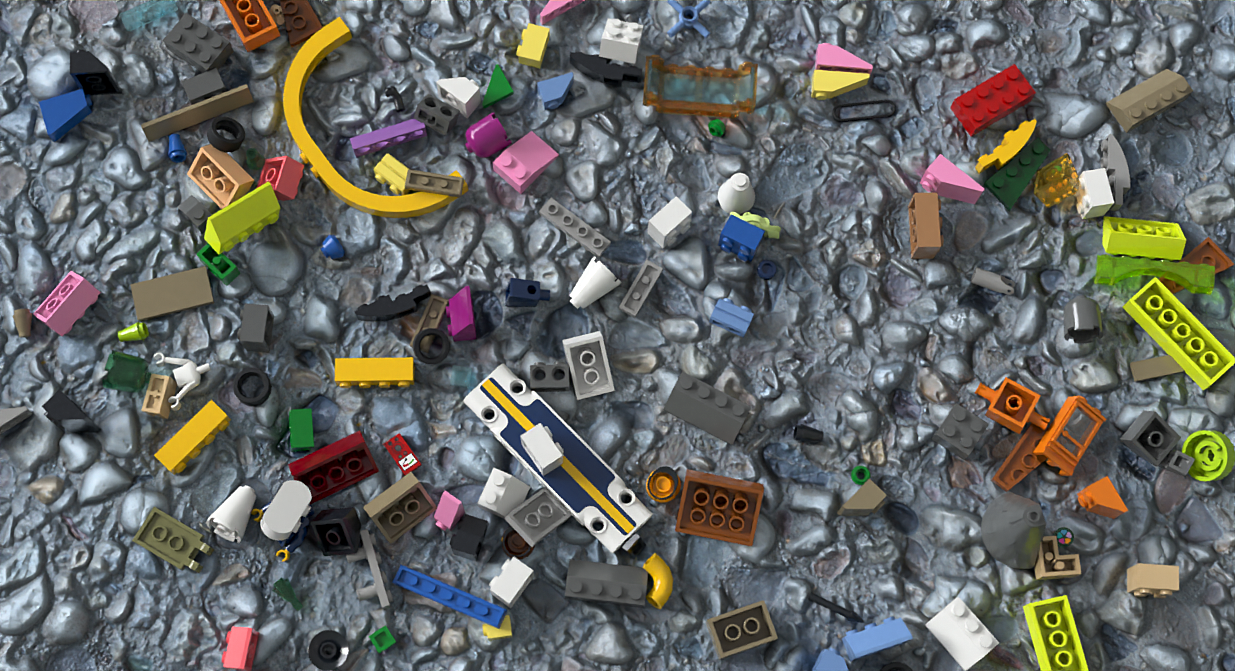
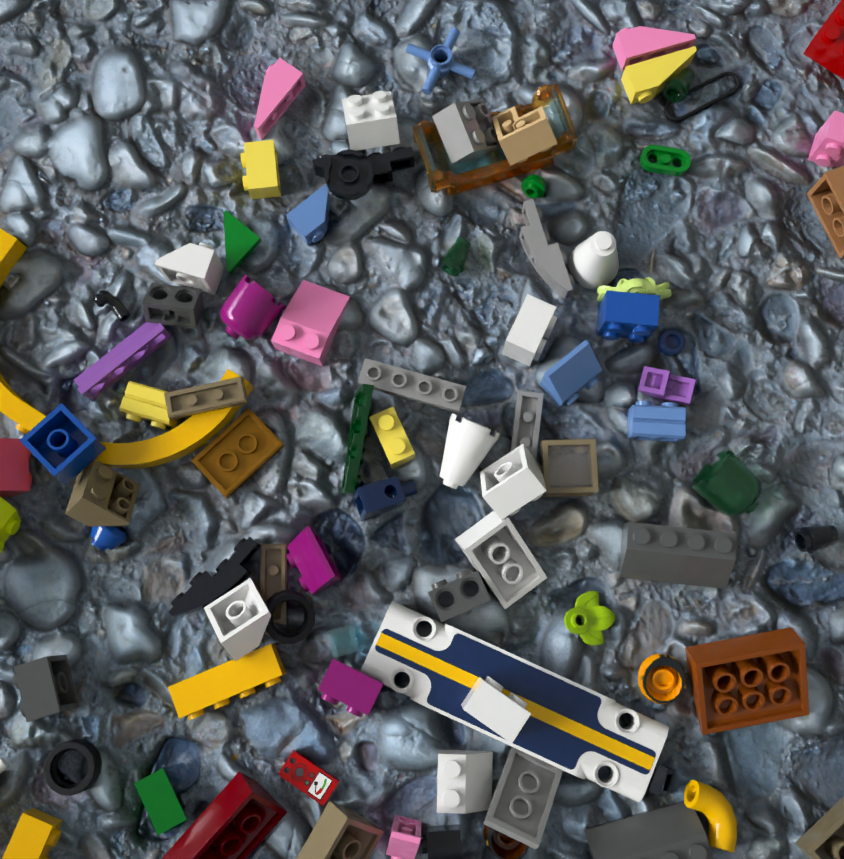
camera: 15 degrees left, 5 degrees up
none -> blue brick [20,403,106,486]
none -> dark tan slope [65,459,140,527]
none -> pearl gold tile [191,408,285,499]
none -> white slope [204,578,271,661]
none -> magenta slope [318,659,384,718]
none -> black tile [324,150,375,200]
none -> dark green wing [340,384,374,496]
none -> light yellow brick [369,406,415,469]
none -> light grey slope [432,100,501,164]
none -> clear green cone [441,237,471,276]
none -> white brick [480,444,547,520]
none -> tan brick [492,106,558,166]
none -> light grey slope [519,199,575,299]
none -> piece [539,439,599,497]
none -> medium blue slope [540,340,602,408]
none -> lime plate [564,591,616,646]
none -> medium lavender slope [638,366,696,406]
none -> green plate [640,145,691,176]
none -> clear green cone [664,68,695,103]
none -> clear green cylinder [691,449,762,517]

